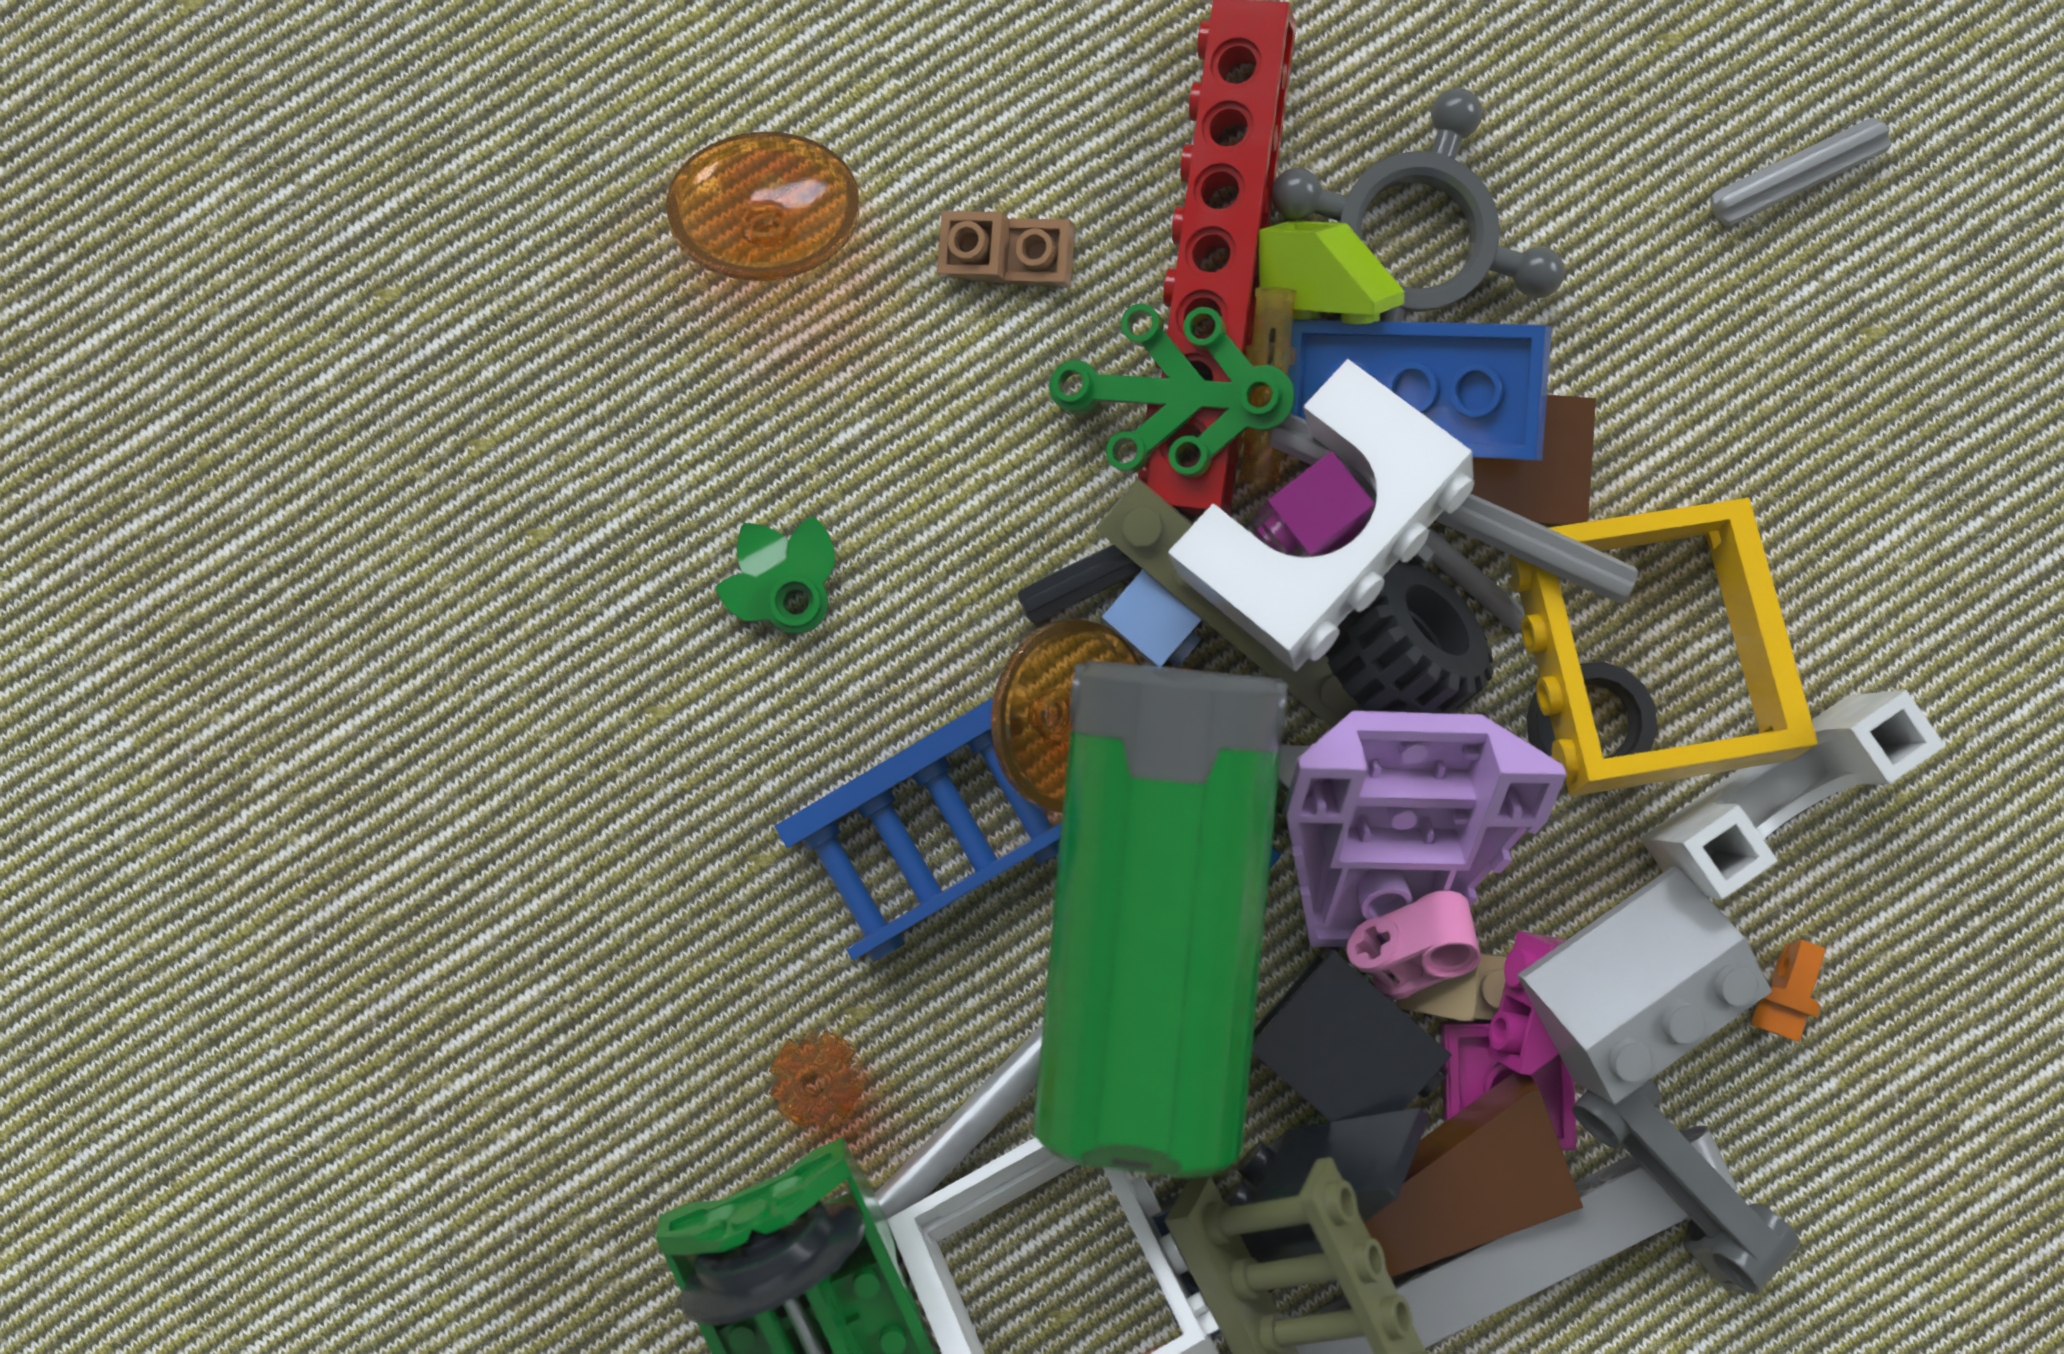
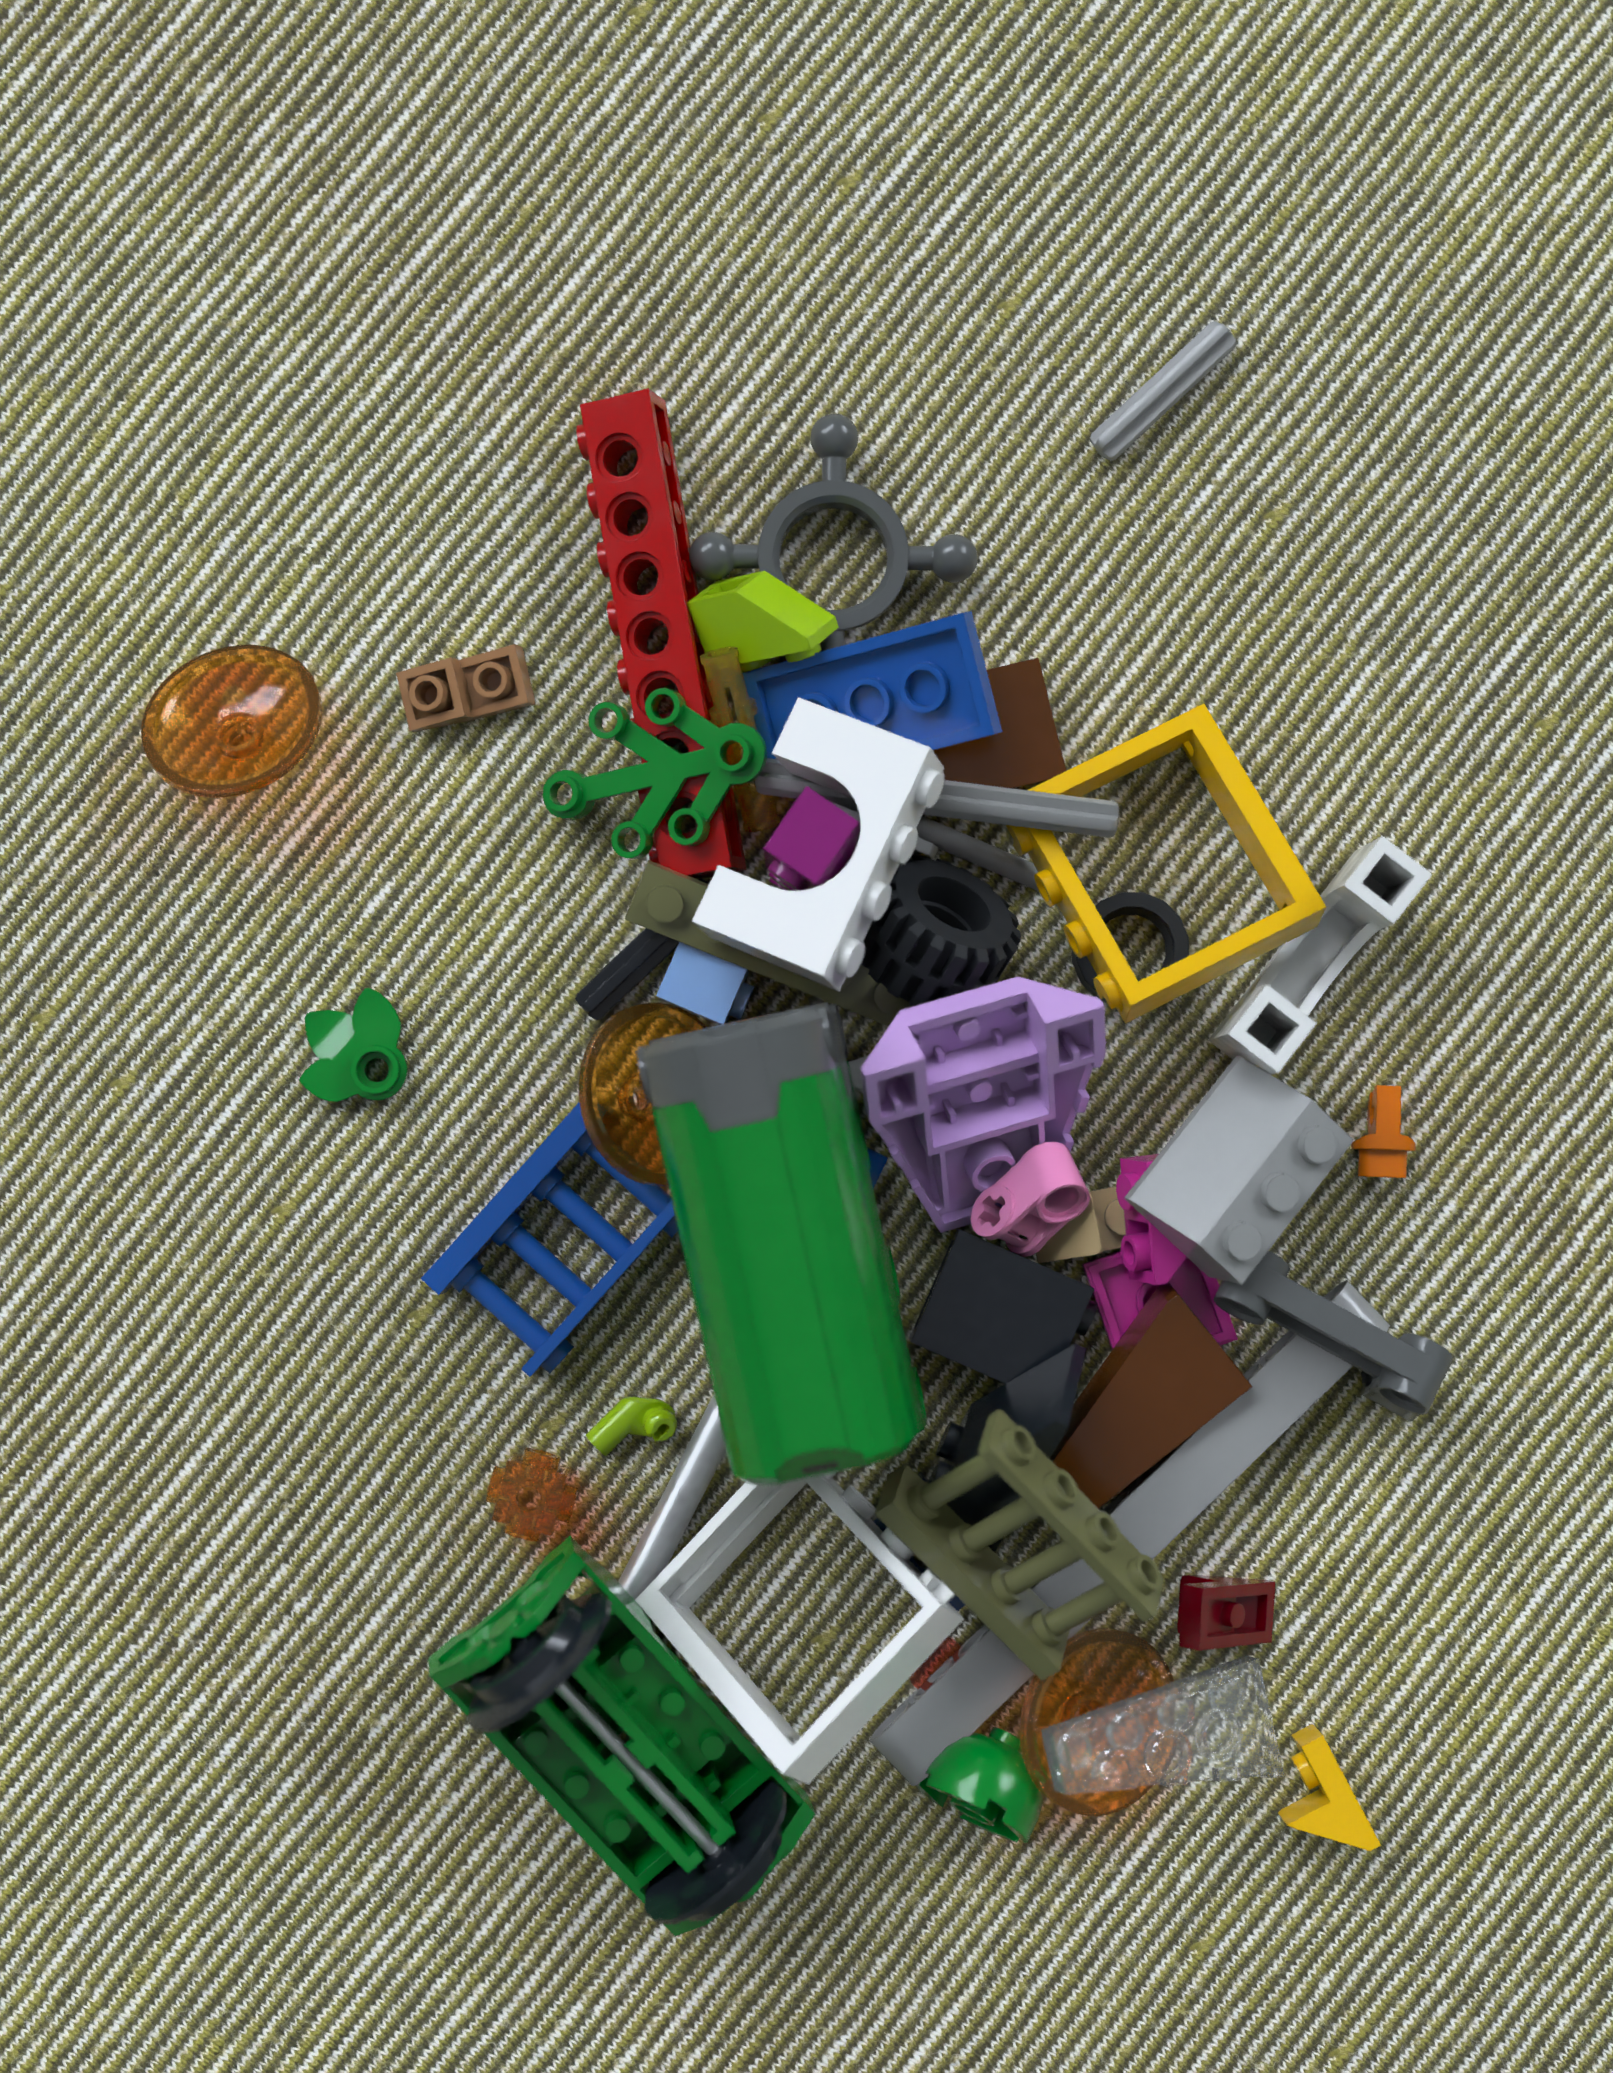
camera: 25 degrees left, 0 degrees up
none -> lime arm [586,1396,677,1456]

